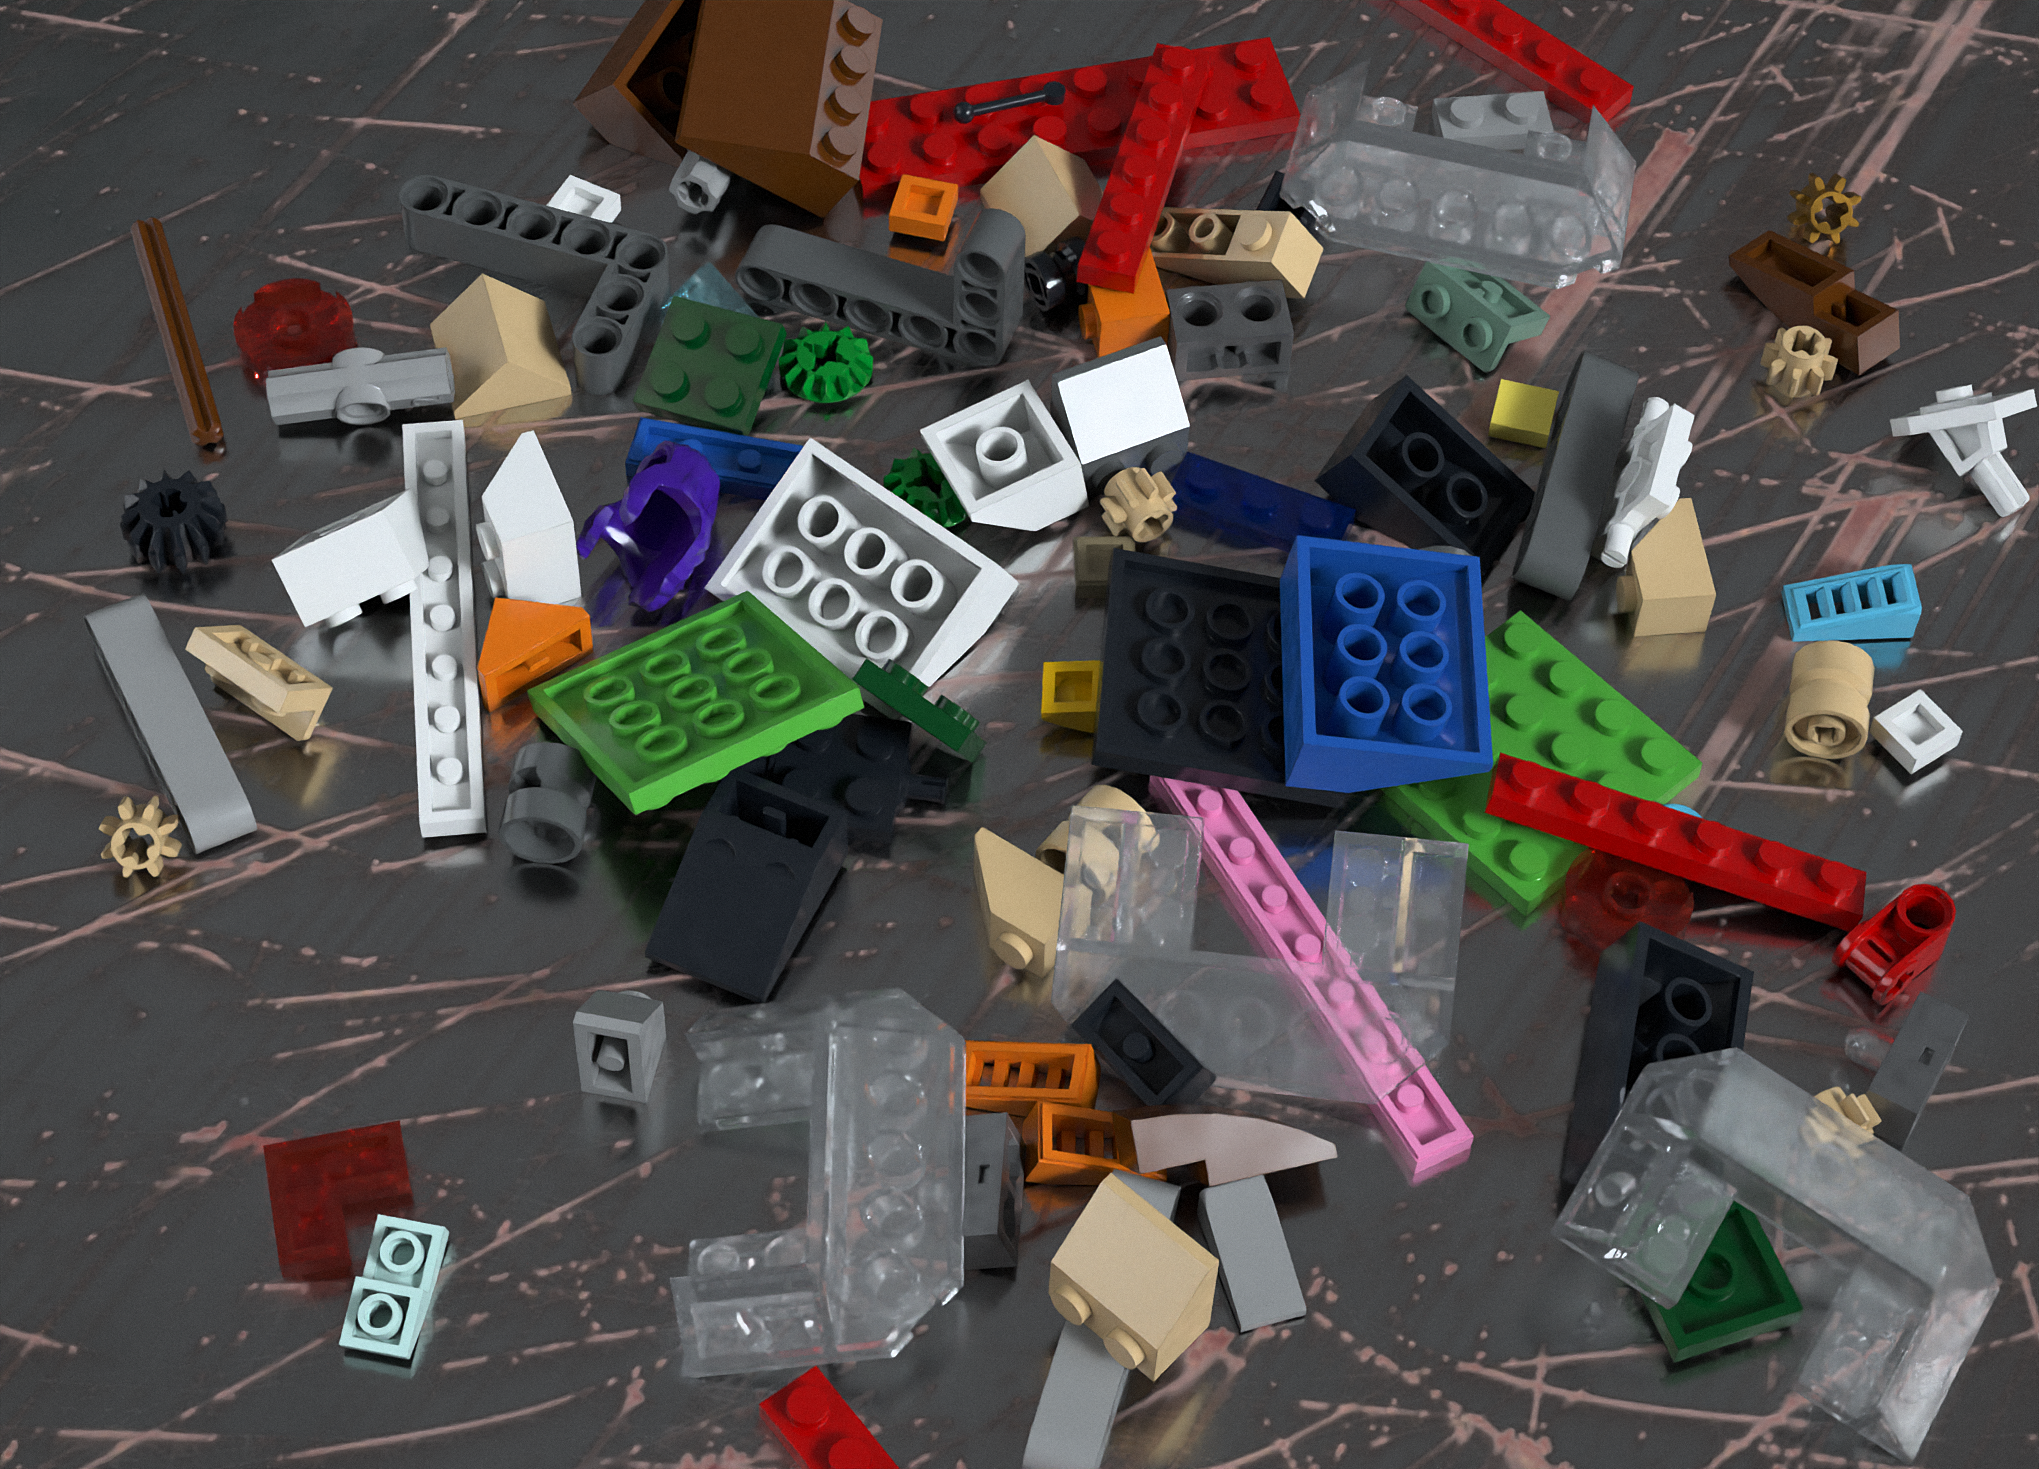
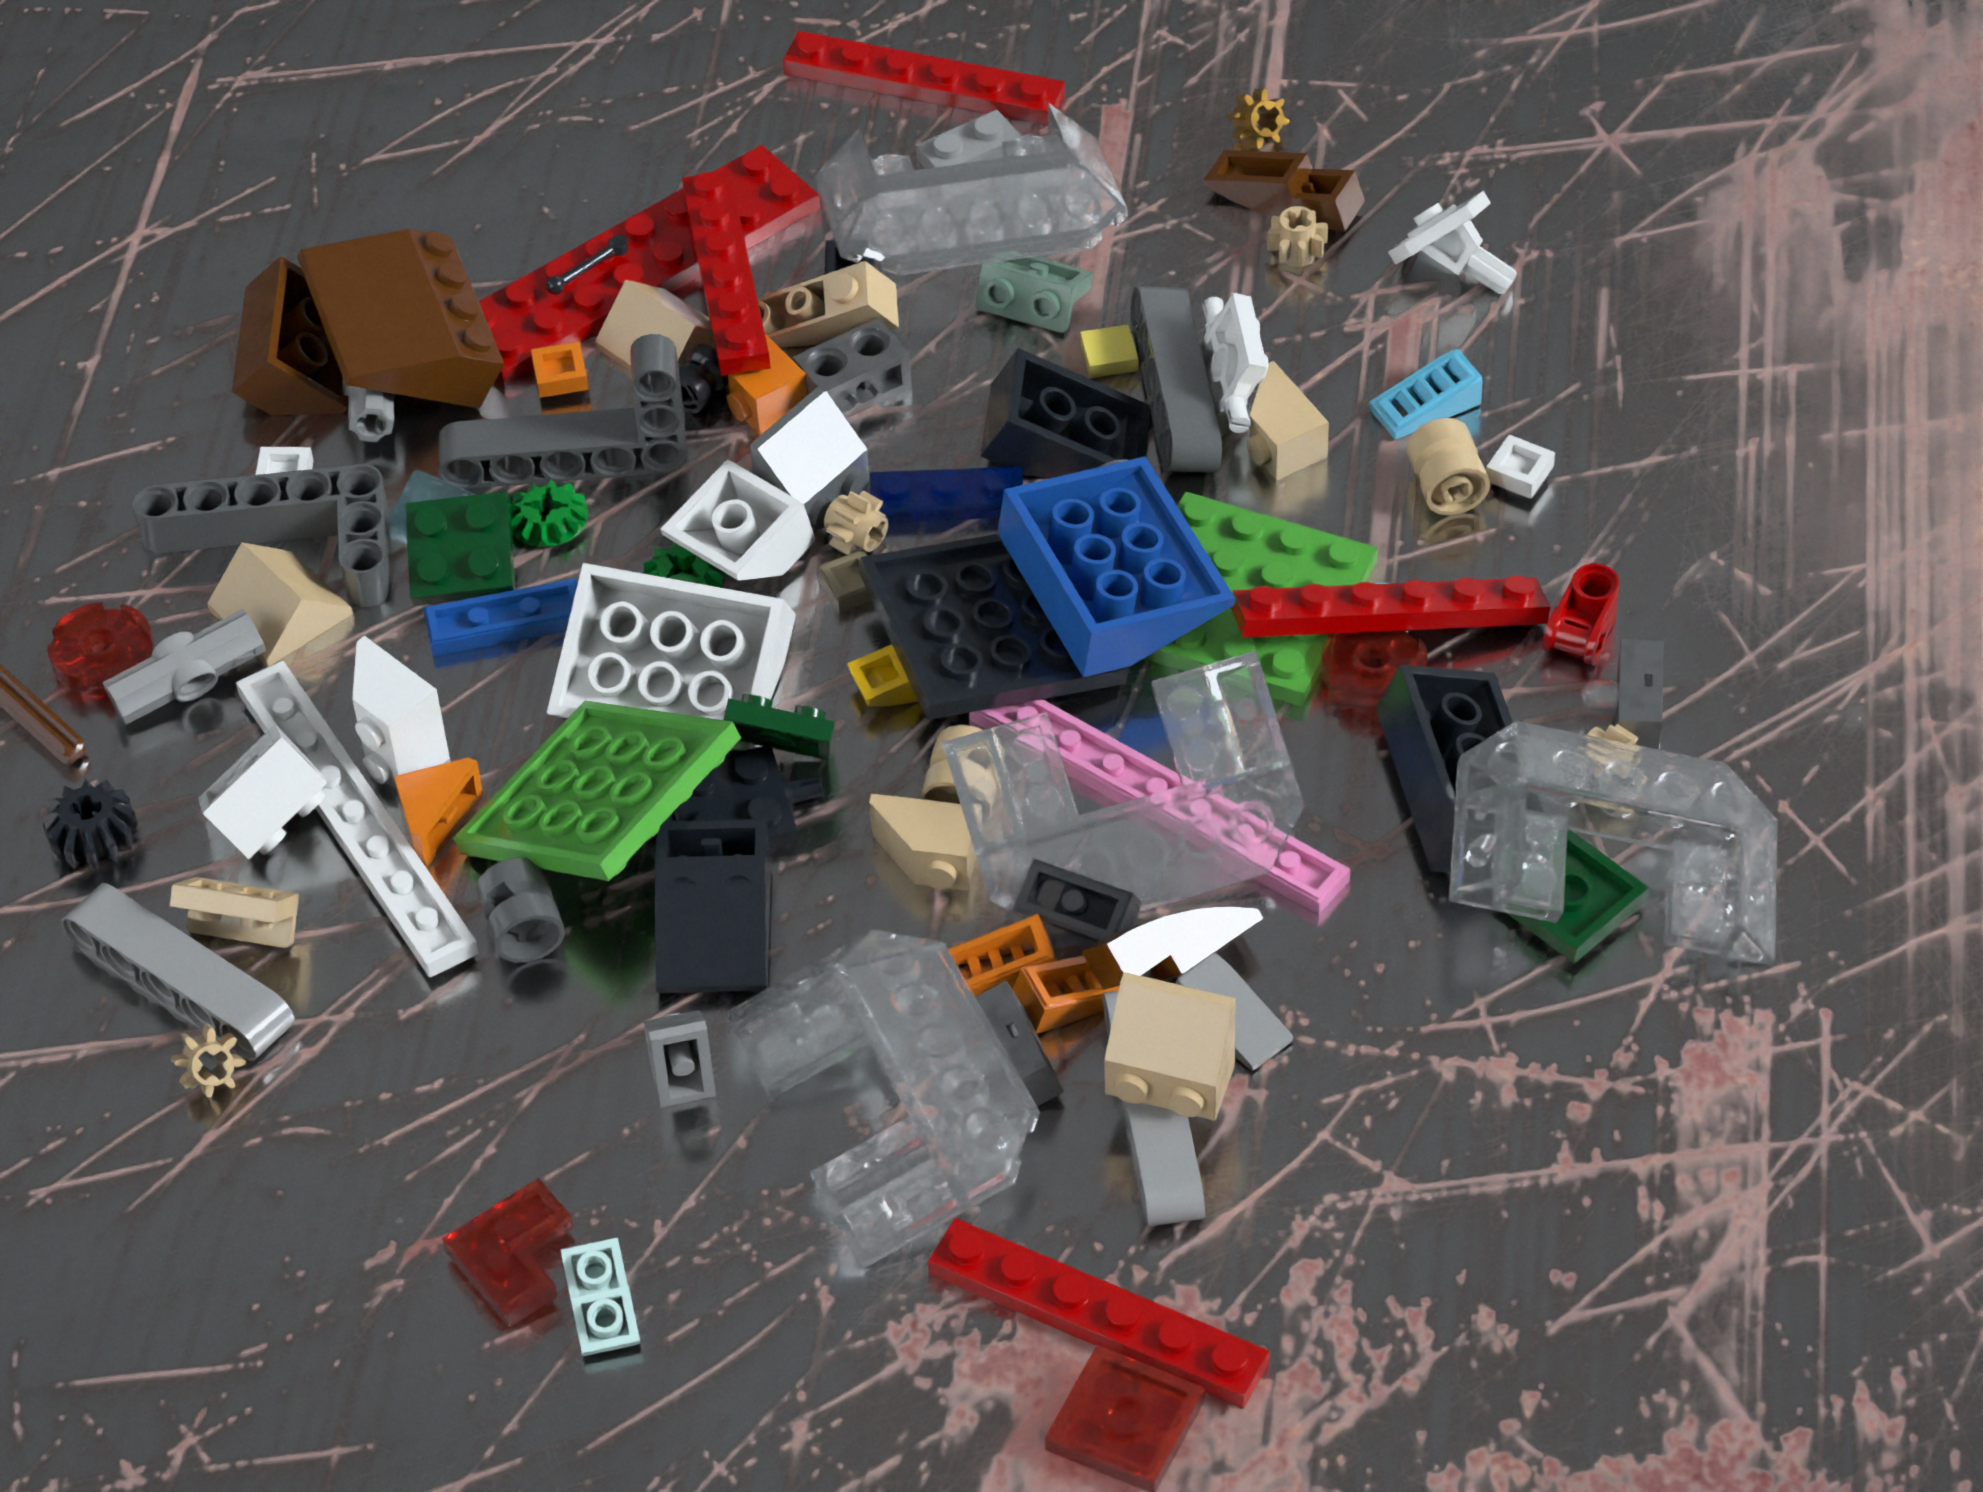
camera: 20 degrees left, 5 degrees down
dark purple hair [576,440,720,612] -> none

